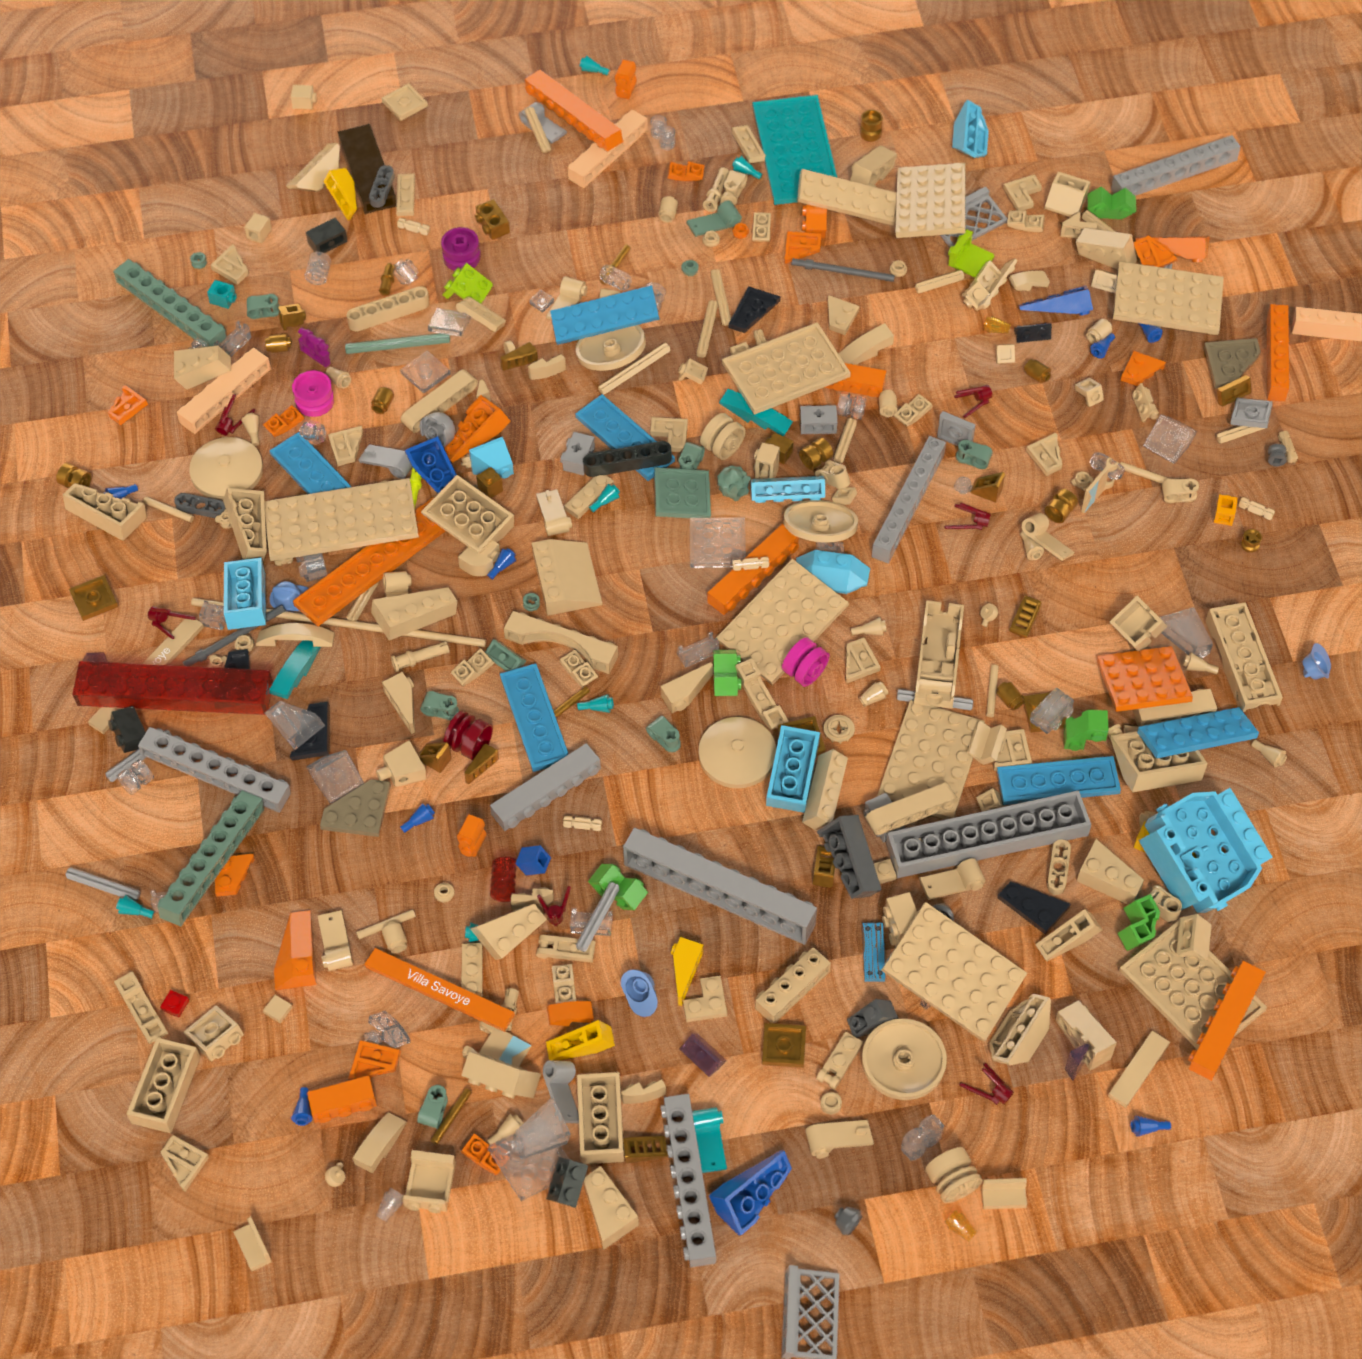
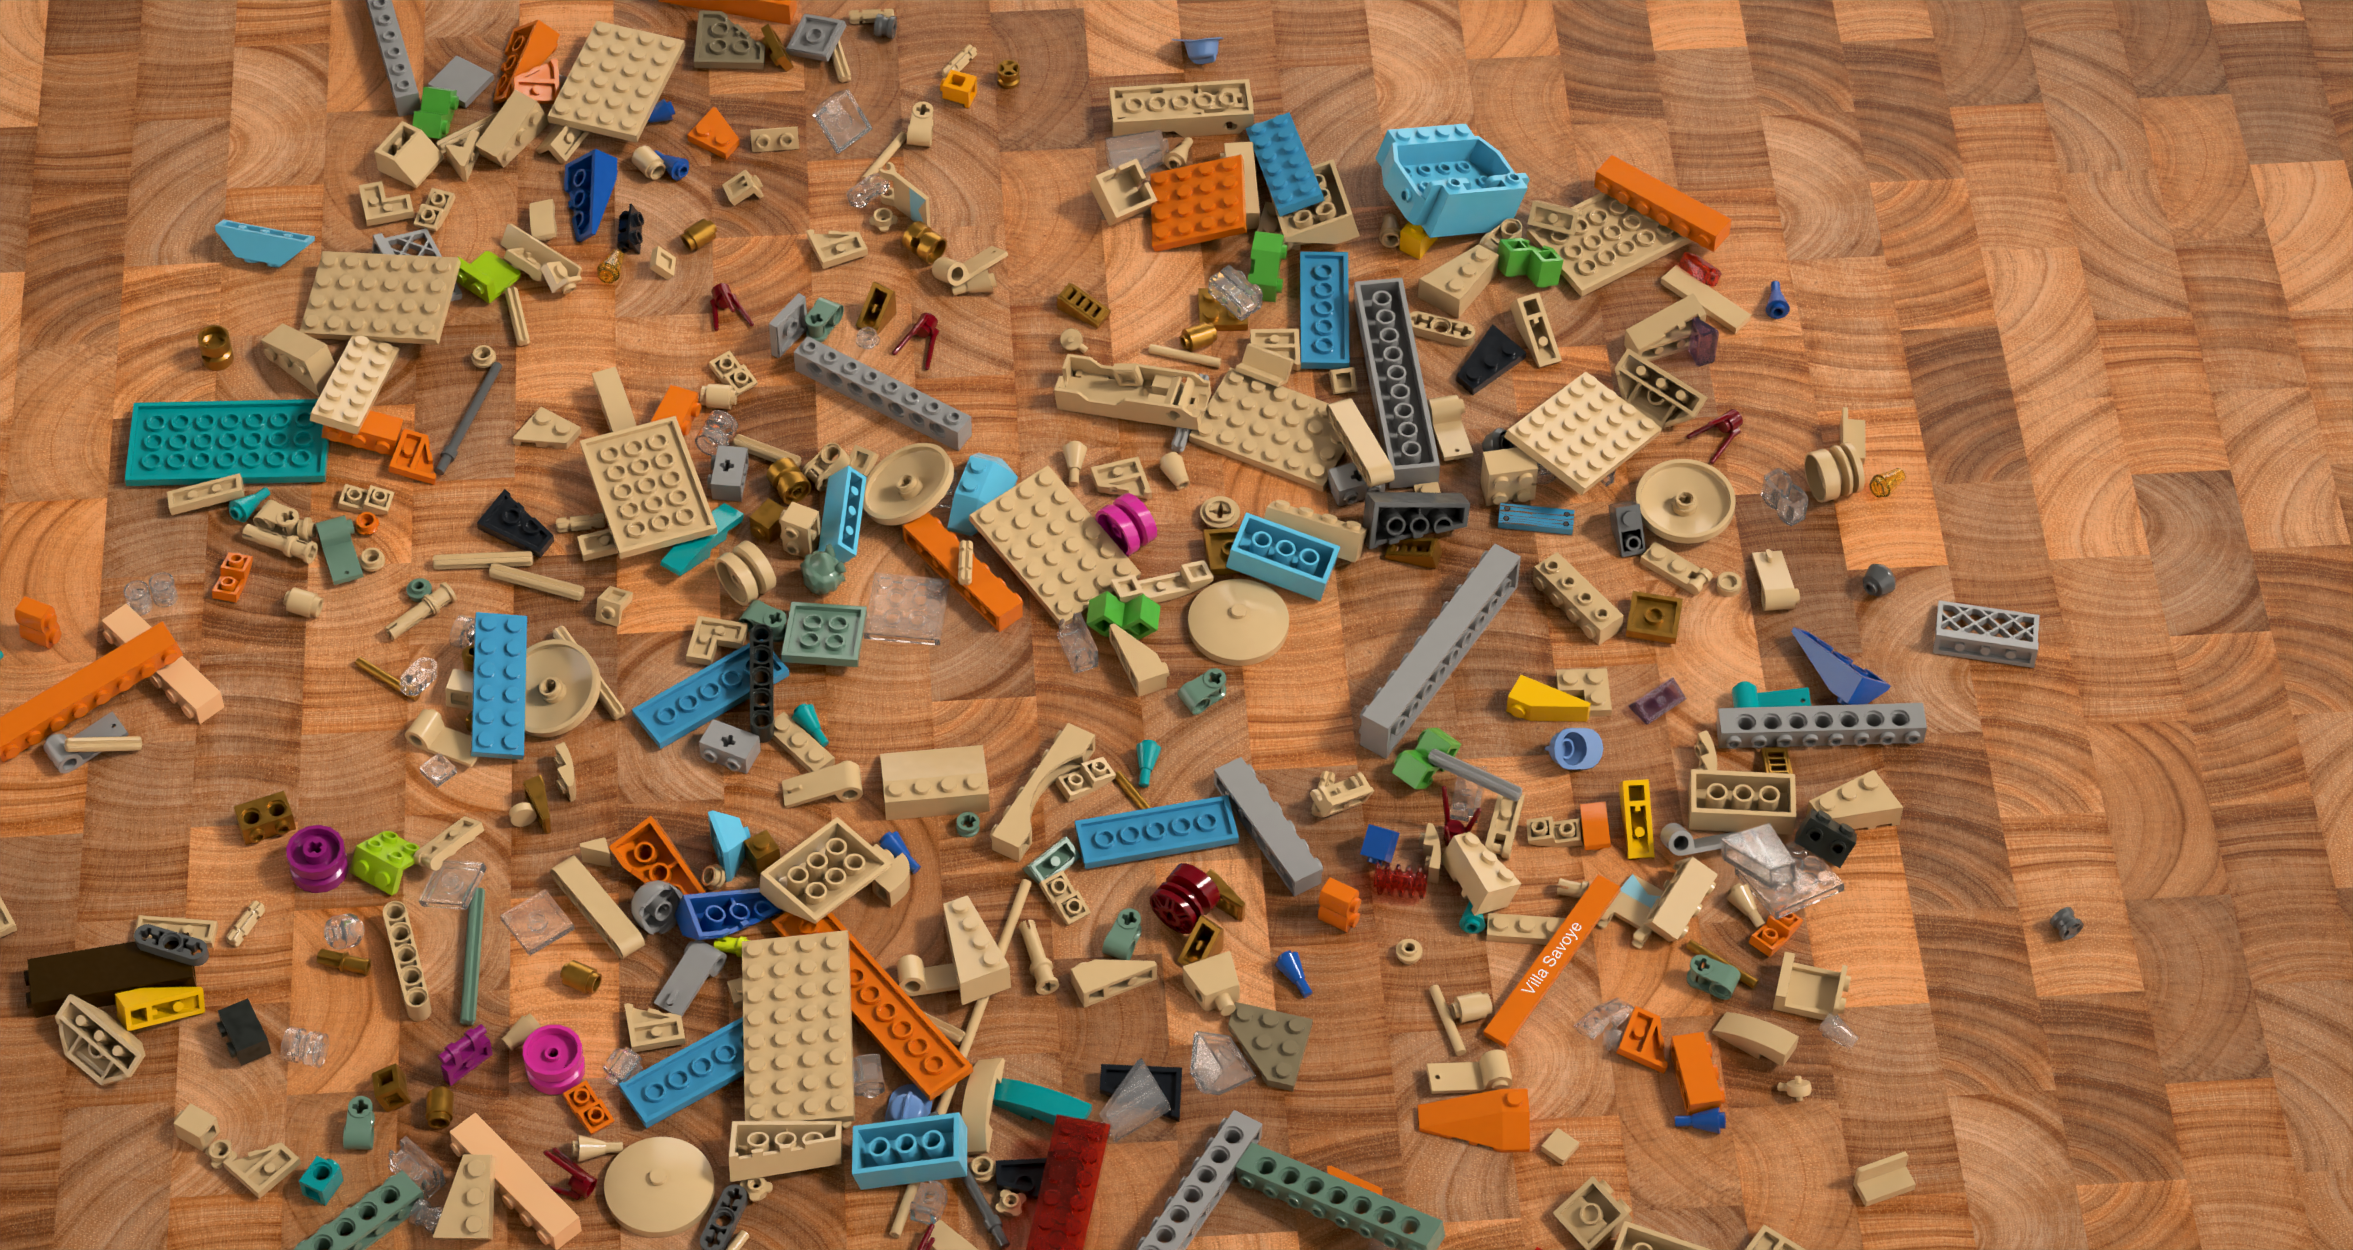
camera: 85 degrees left, 5 degrees down
sand green bush [190,252,207,269] -> none
tan cone [1251,740,1287,767] -> none
none -> tan plate [205,1140,237,1169]
none -> tan pin [384,582,457,640]
none -> light grey tile [428,55,494,108]
none -> tan hinge [1310,772,1374,818]
none -> clear red beam [1679,252,1722,286]

